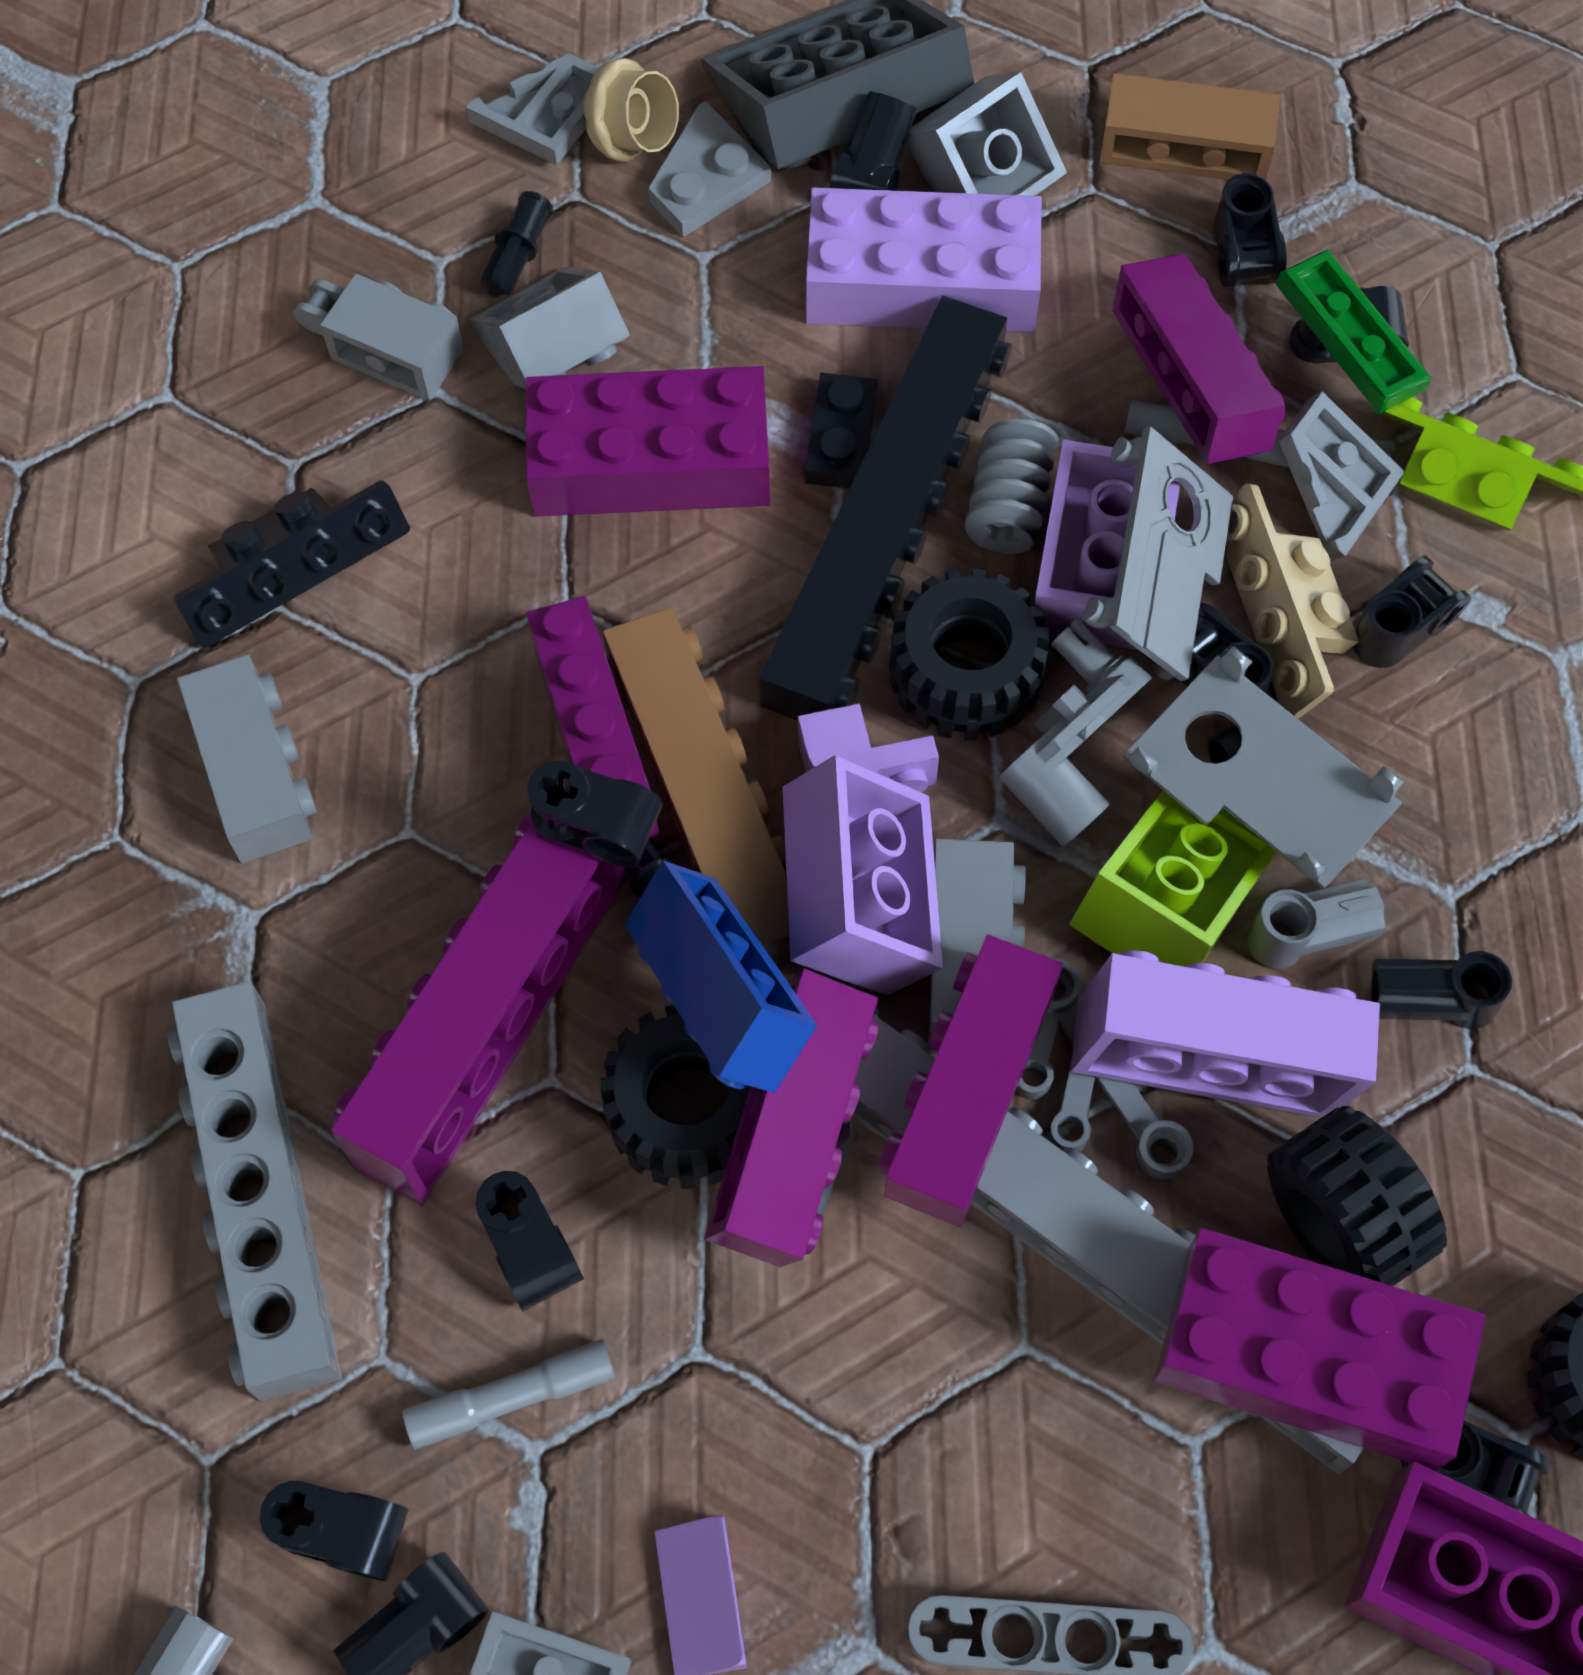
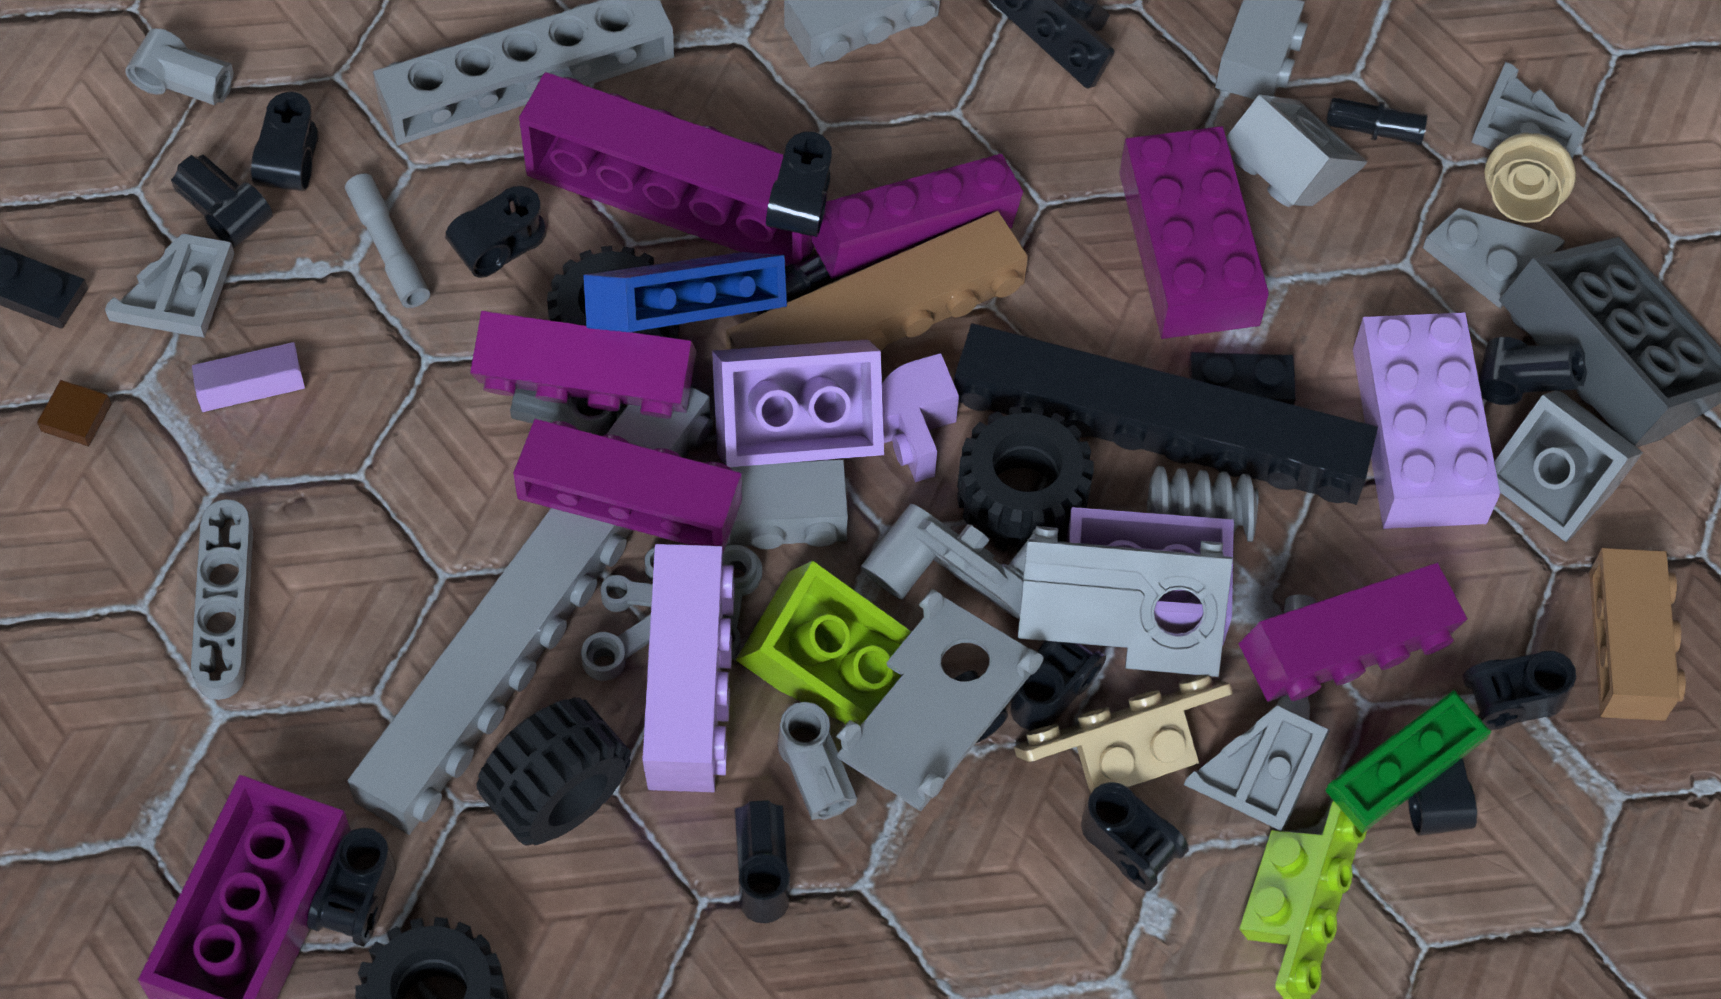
camera: 80 degrees right, 5 degrees down
magenta brick [1154,1227,1486,1471] -> none

